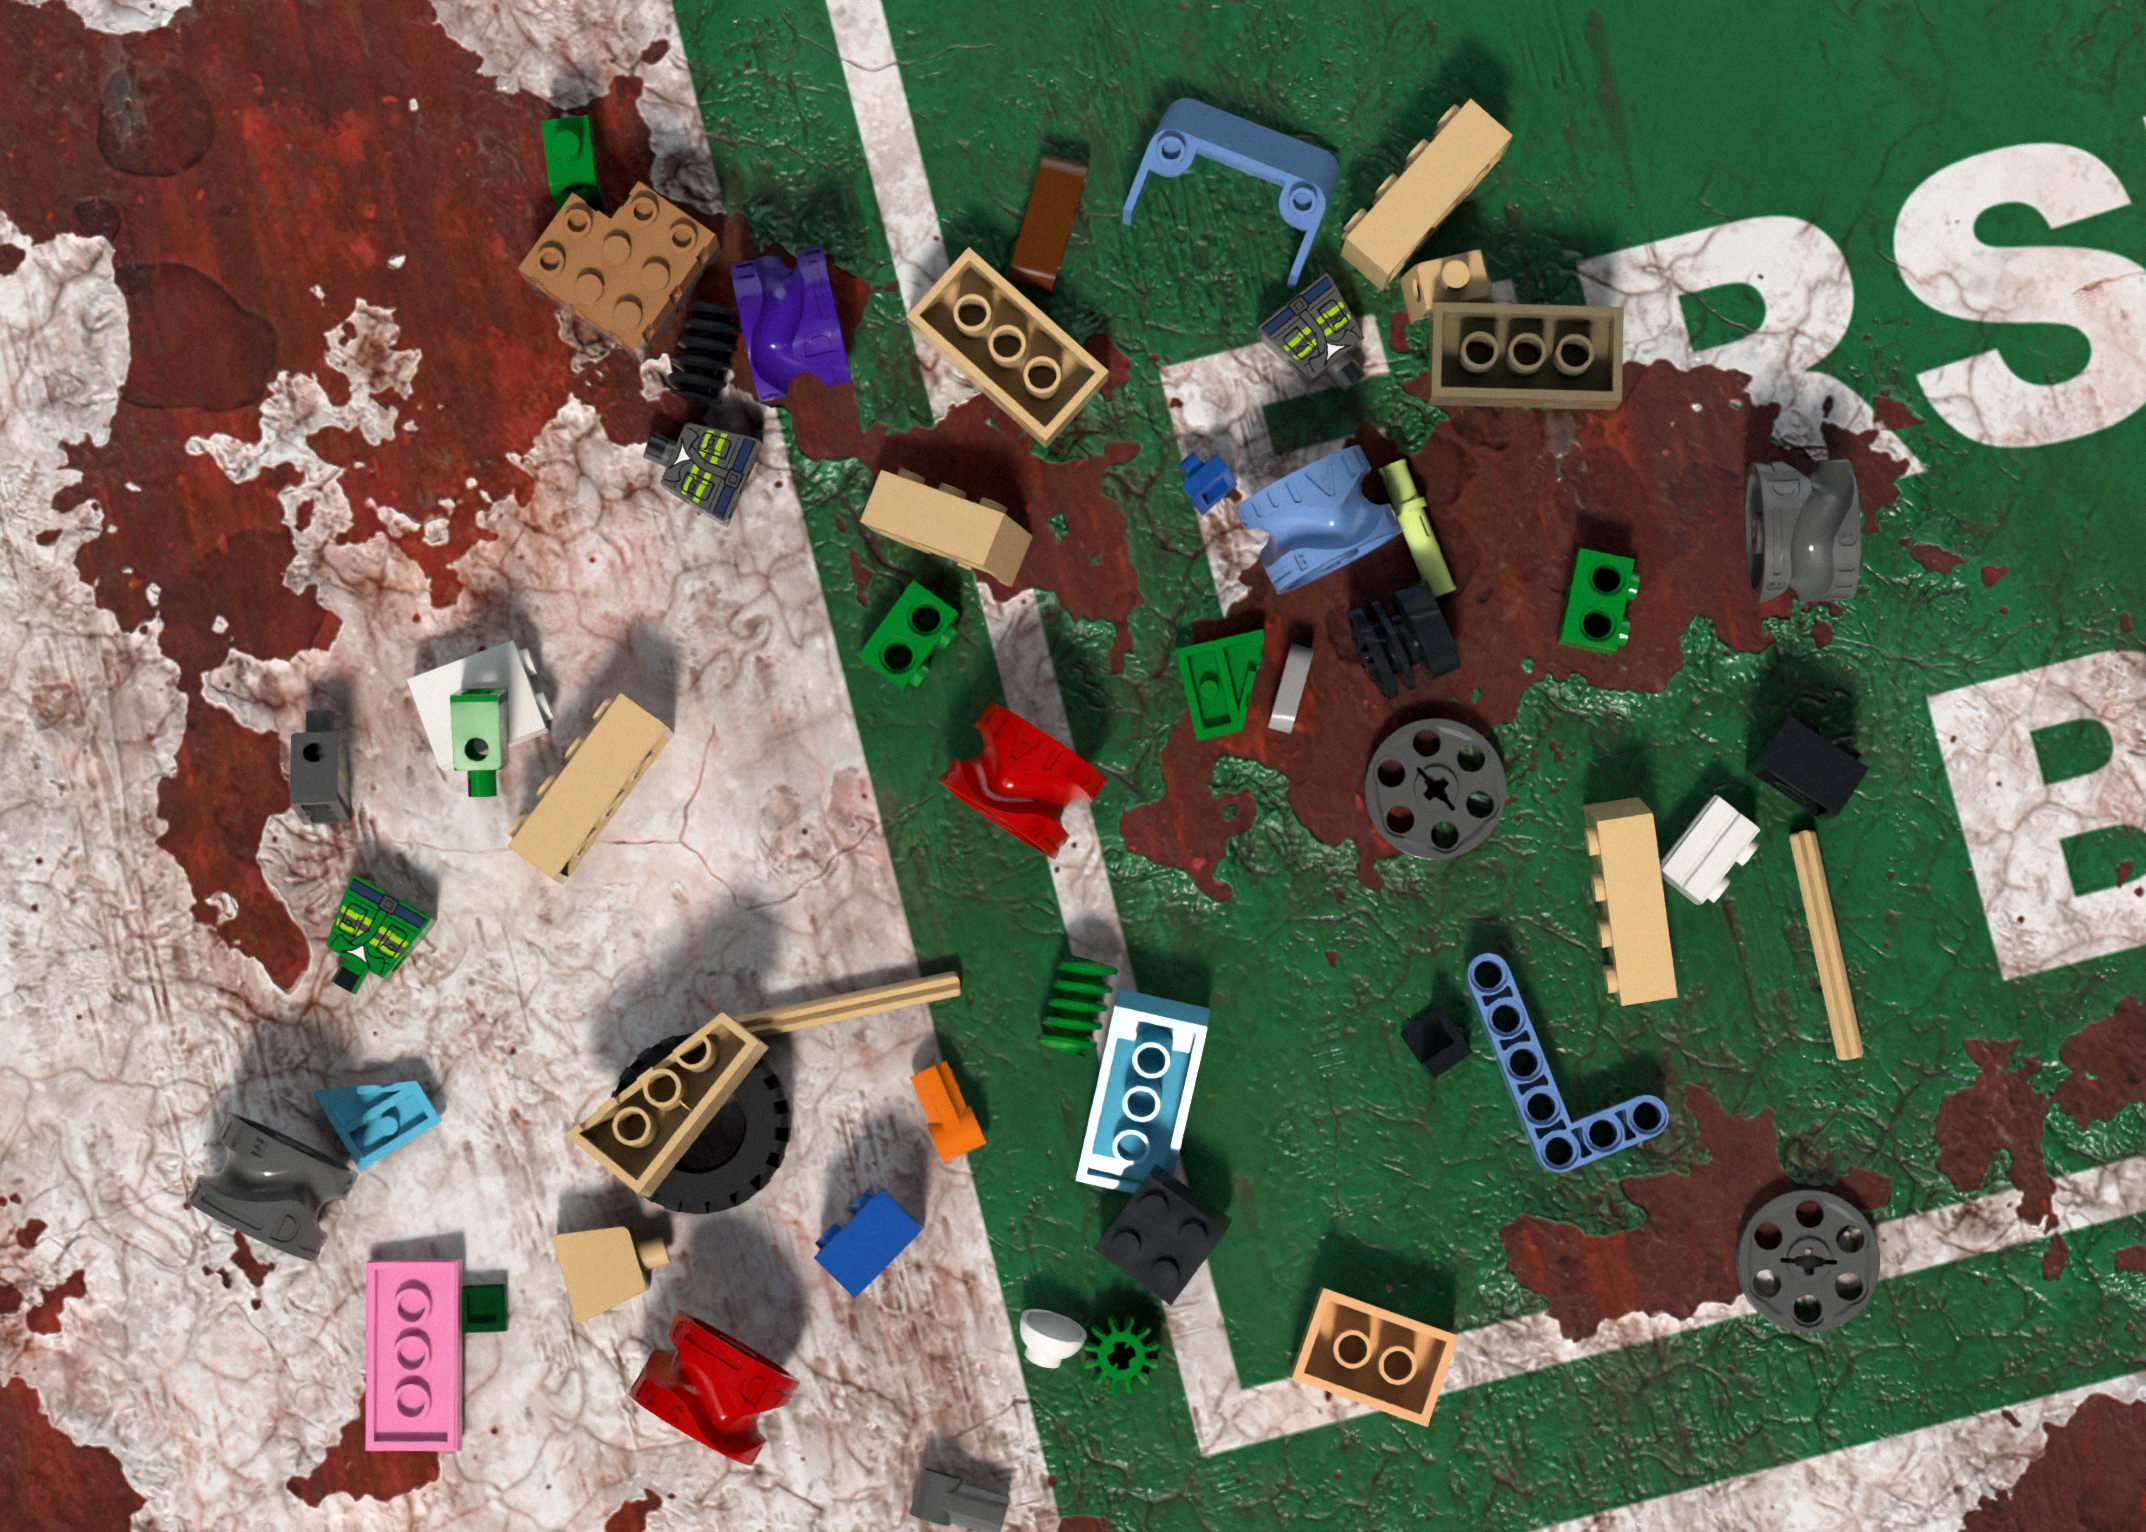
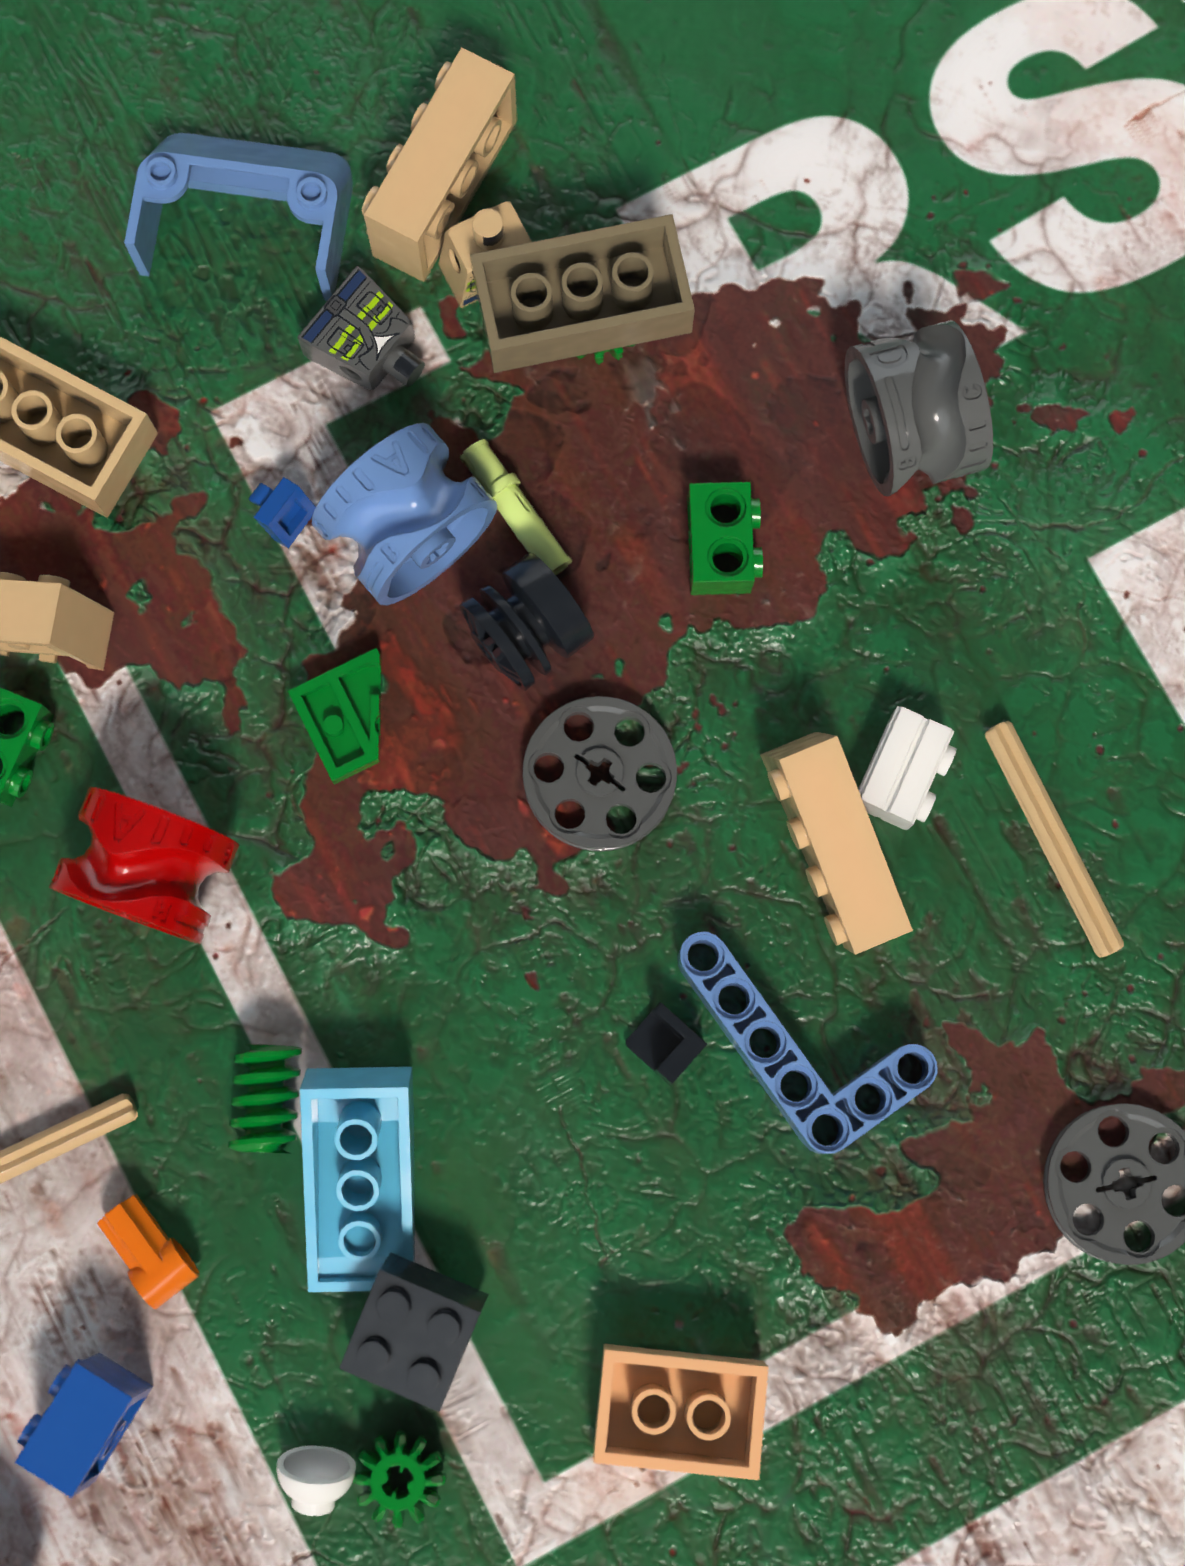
camera: 15 degrees left, 5 degrees down
reddish brown beam [1007,153,1089,294] -> none
light grey beam [1268,643,1314,734] -> none
black brick [1745,715,1869,822] -> none

